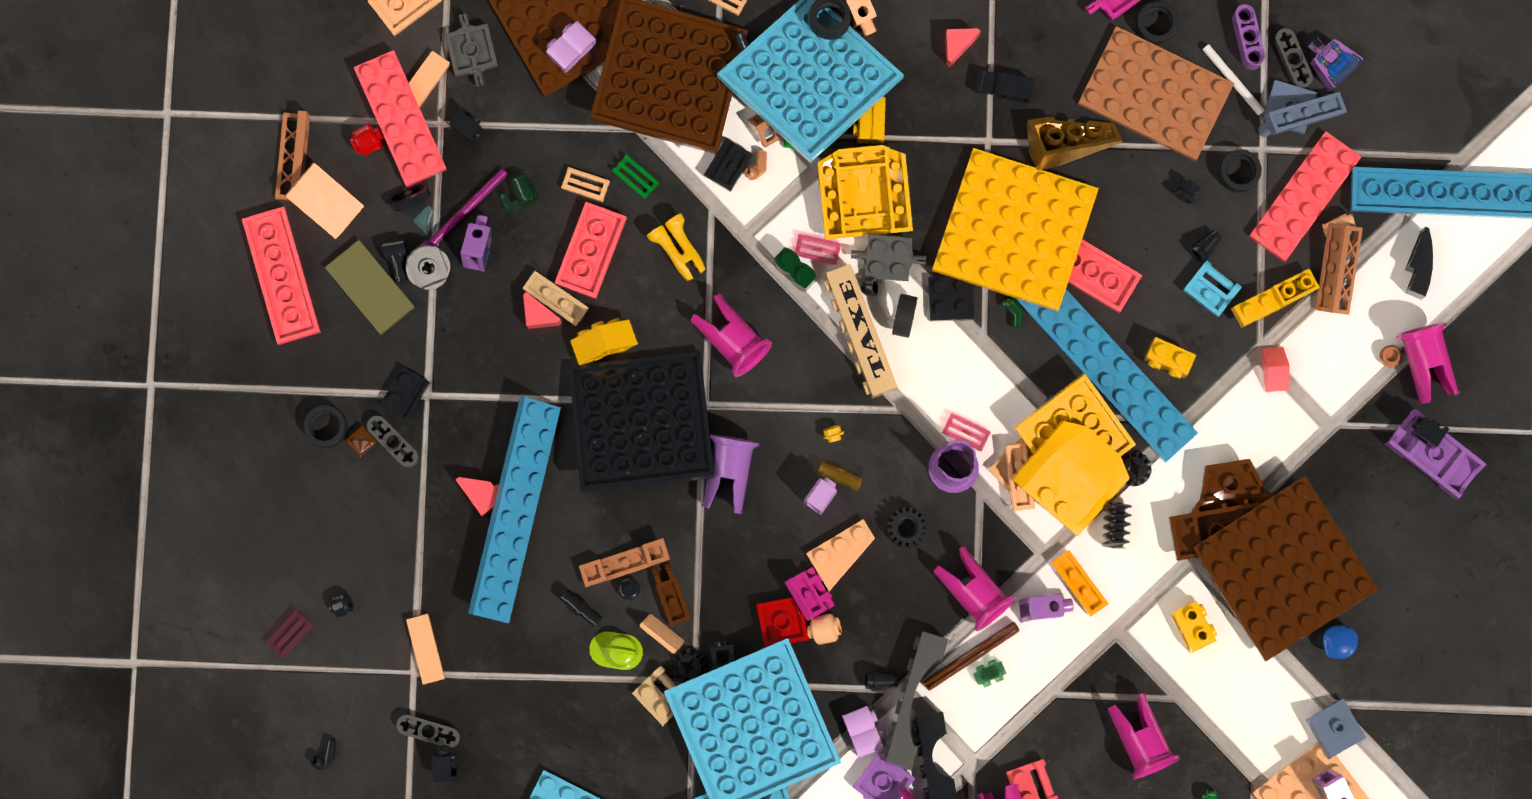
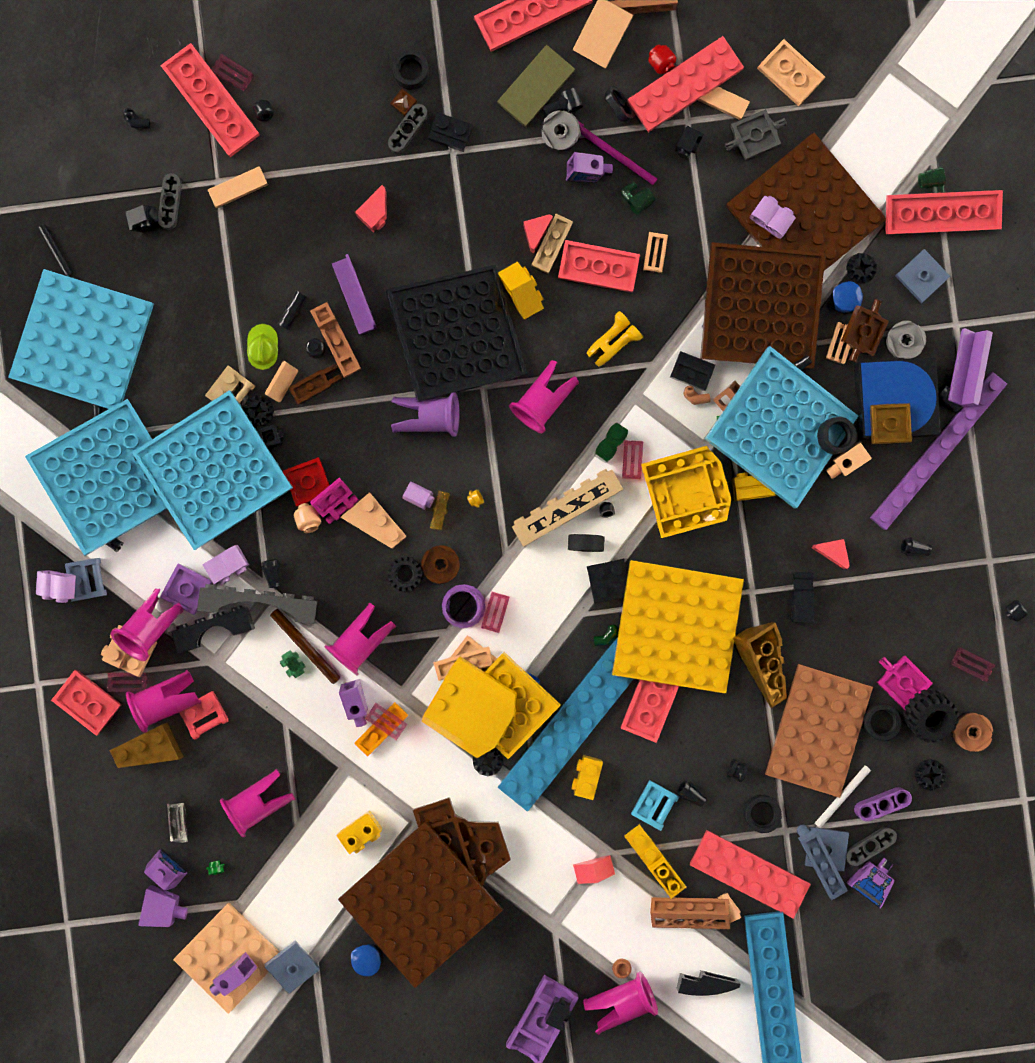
camera: 80 degrees right, 5 degrees up
clear light blue slope [413,206,434,236] -> none
dark azure plate [468,396,561,623] -> none
green tile [612,154,659,200] -> none
dark grey plate [851,233,926,282] -> none
black piece [1101,503,1132,549] -> none
none -> coral plate [160,43,260,157]
none -> medium lavender panel [332,254,377,335]
none -> clear pink tile [365,702,408,741]
none -> reddish brown plate [421,545,460,584]

